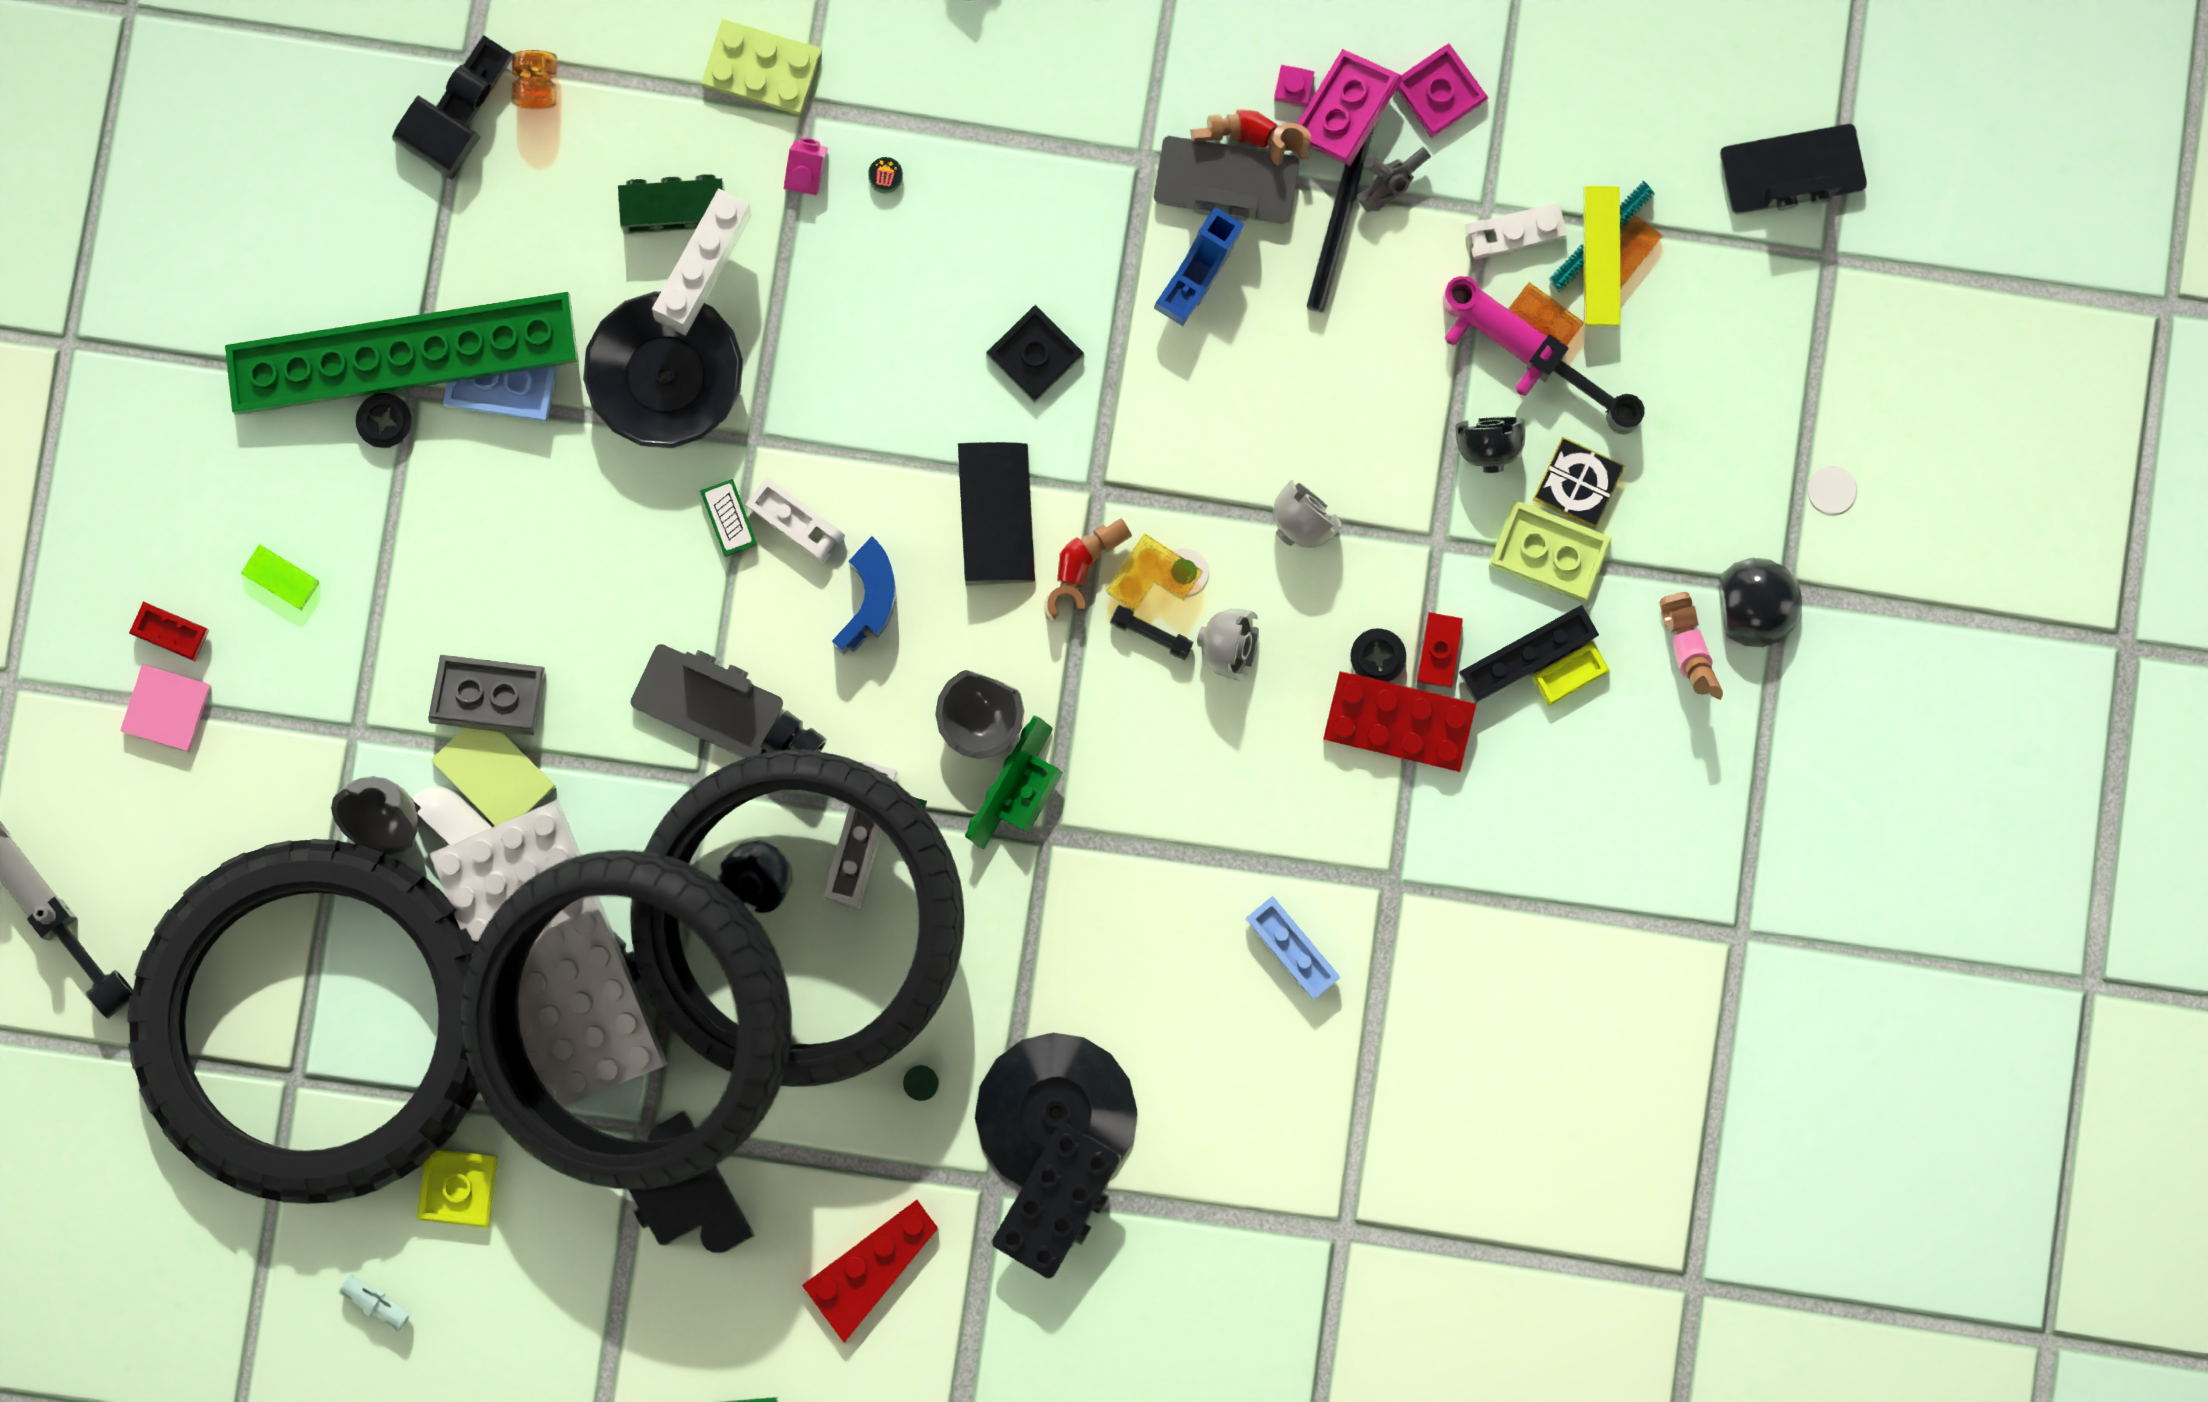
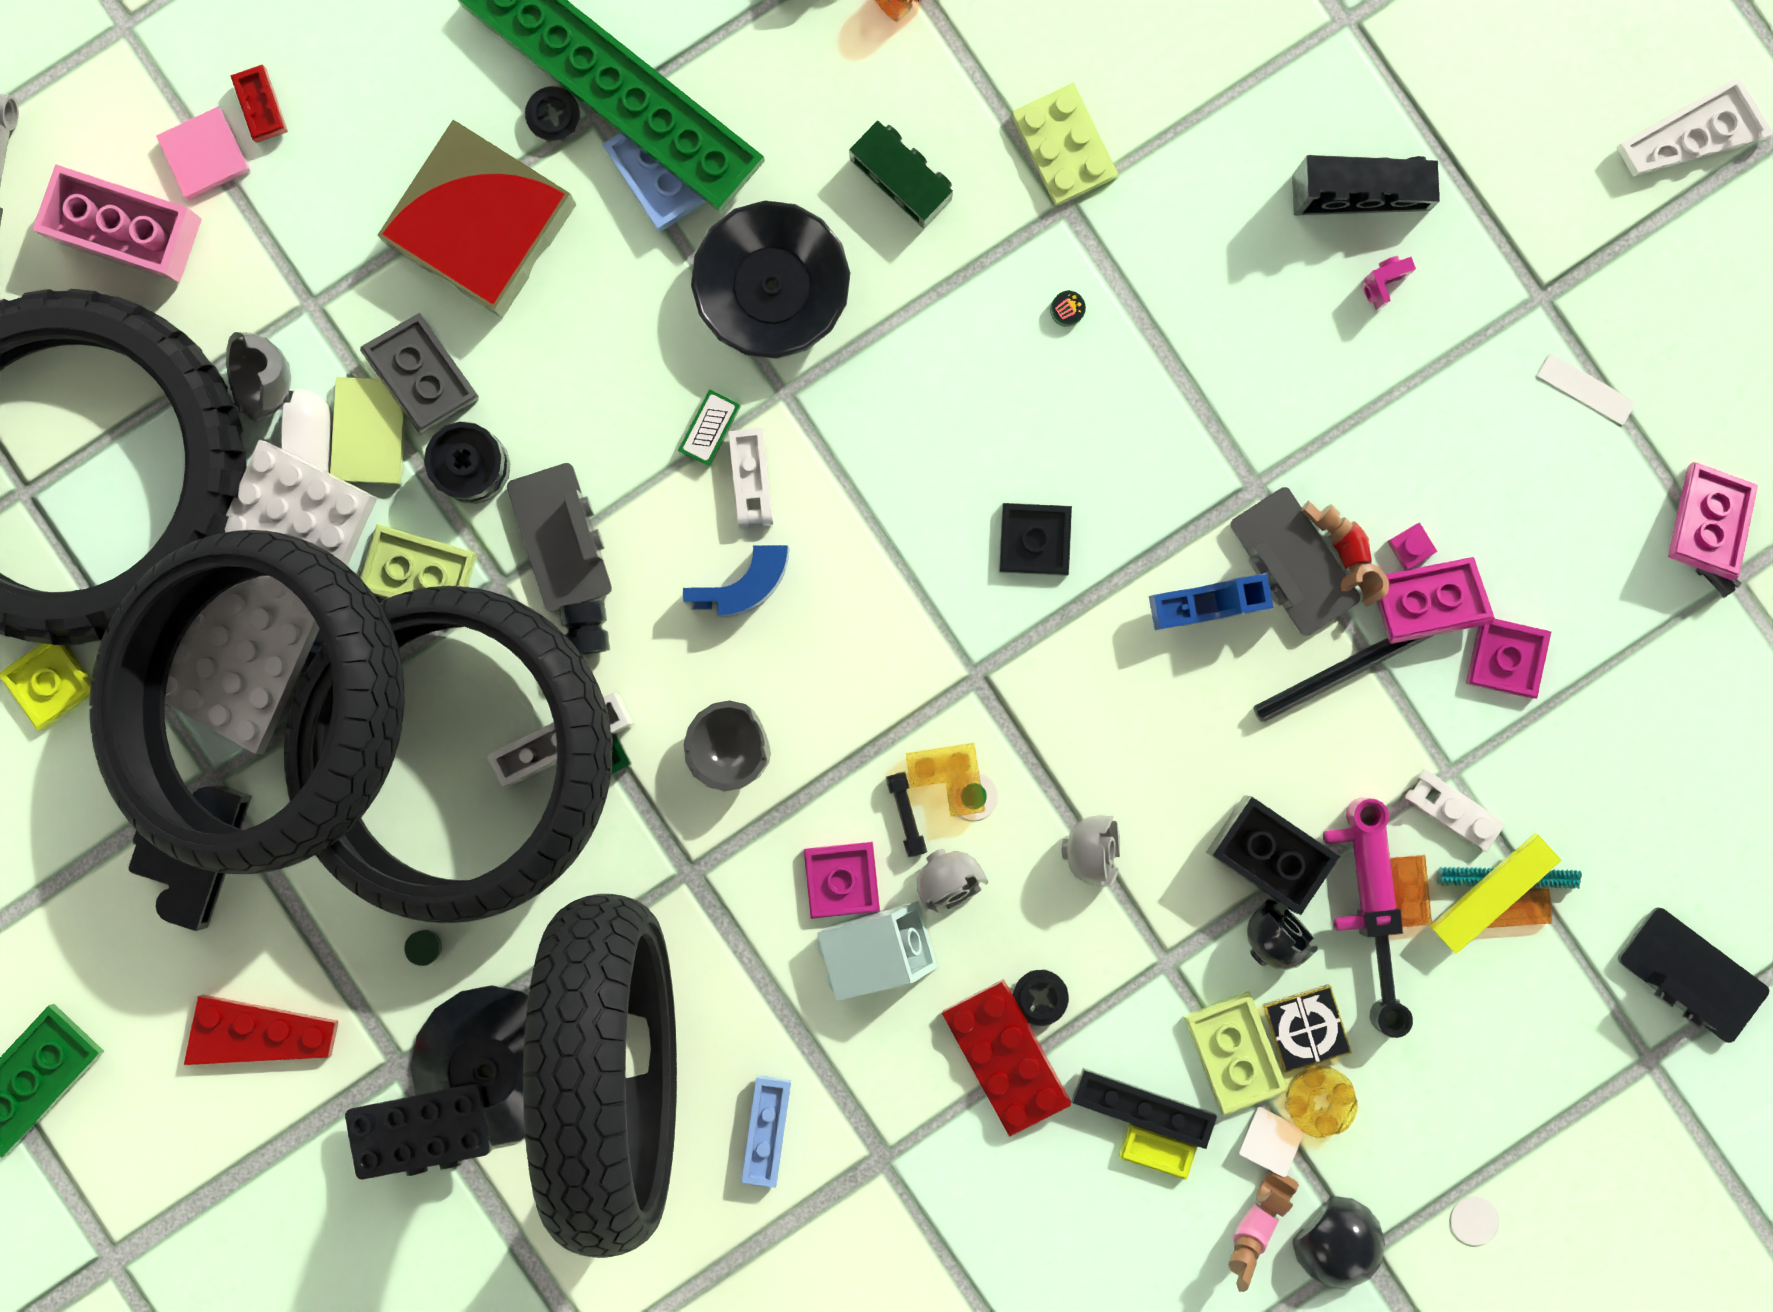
camera: 50 degrees right, 5 degrees up
clear neon green tile [240,544,320,611] -> none
white brick [652,188,752,336] -> none
black cylinder [718,840,793,913] -> none
dark pink bracket [783,138,828,196] -> none
black slope [958,442,1035,586] -> none
green bracket [965,715,1063,849] -> none
piece [1044,518,1132,622] -> none
dark grey piece [1357,146,1431,212] -> none
red plate [1417,612,1463,688] -> none
none -> bright pink brick [32,164,202,283]
none -> yellowish green tile [360,524,478,599]
none -> red tile [377,119,577,319]
none -> black wheel [424,421,511,504]
none -> black tyre [523,894,677,1258]
none -> dark pink tile [804,841,880,919]
none -> light aqua slope [817,901,938,1001]
none -> black brick [1206,795,1341,915]
none -> white sticker [1239,1107,1304,1177]
none -> clear yellow plate [1285,1065,1358,1138]

